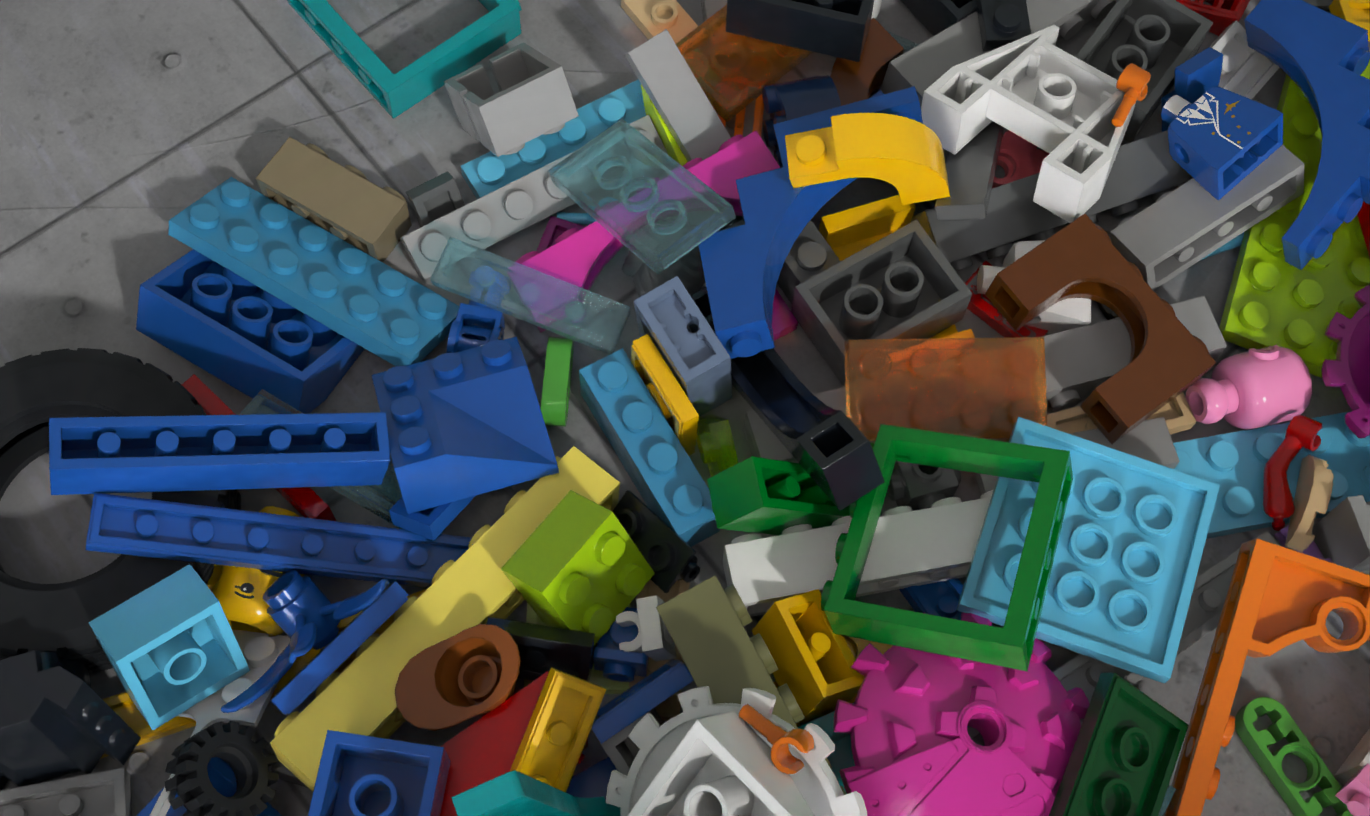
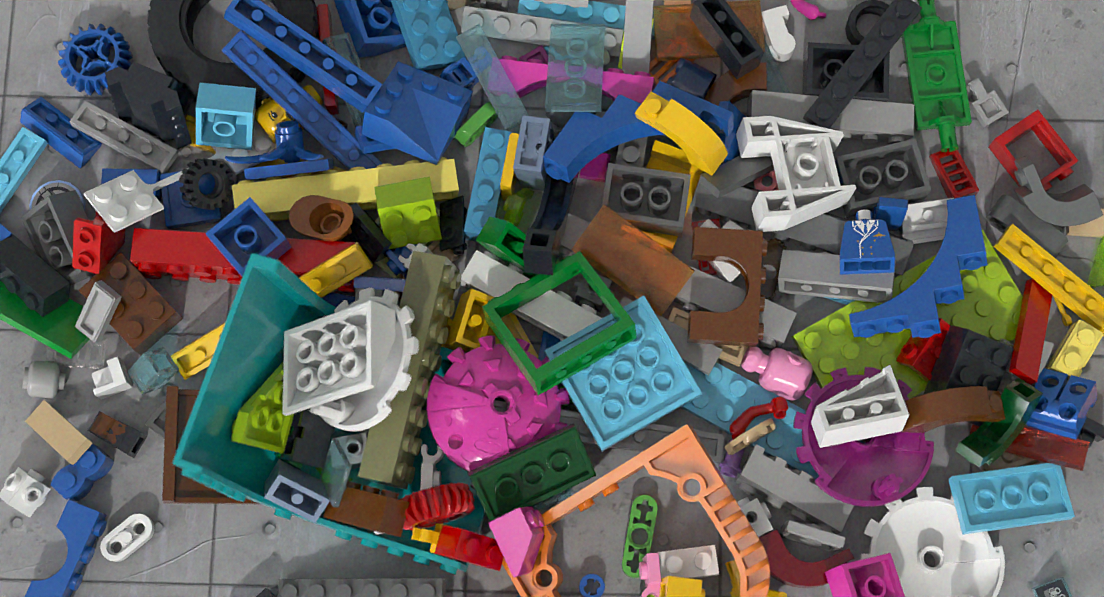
camera: 45 degrees right, 10 degrees up
orange hand [739,704,814,774] -> none
orange hand [1111,63,1151,127] -> none

